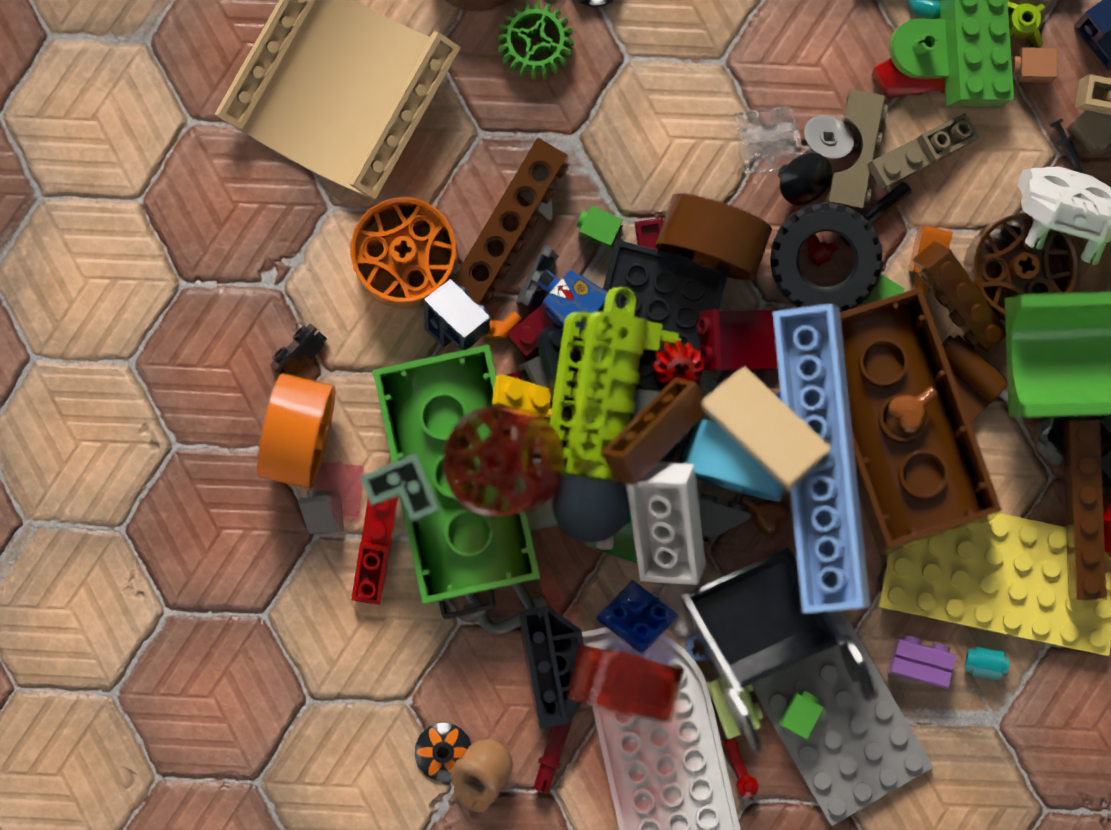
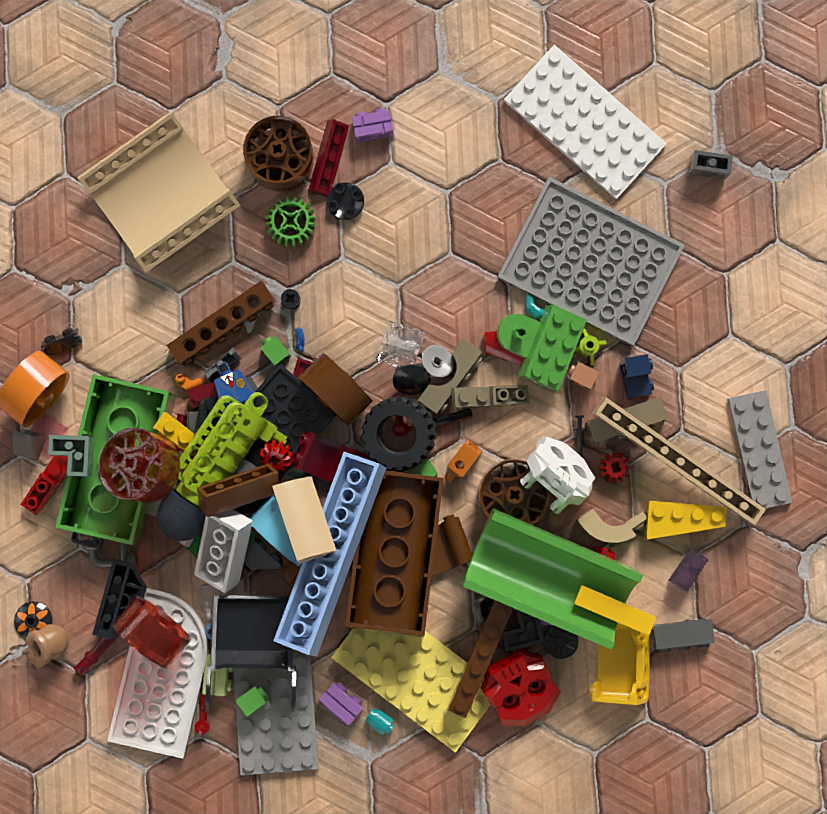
camera: 25 degrees right, 0 degrees up
orange wheel [350,197,458,309] -> none
brick [424,279,490,350] -> none
clear blue slope [596,580,679,655] -> none
dark orange rock [889,387,938,433] -> none
reddish brown brick [912,240,1006,352] -> none
none -> black wheel [281,289,301,310]
none -> blue piece [295,327,305,352]

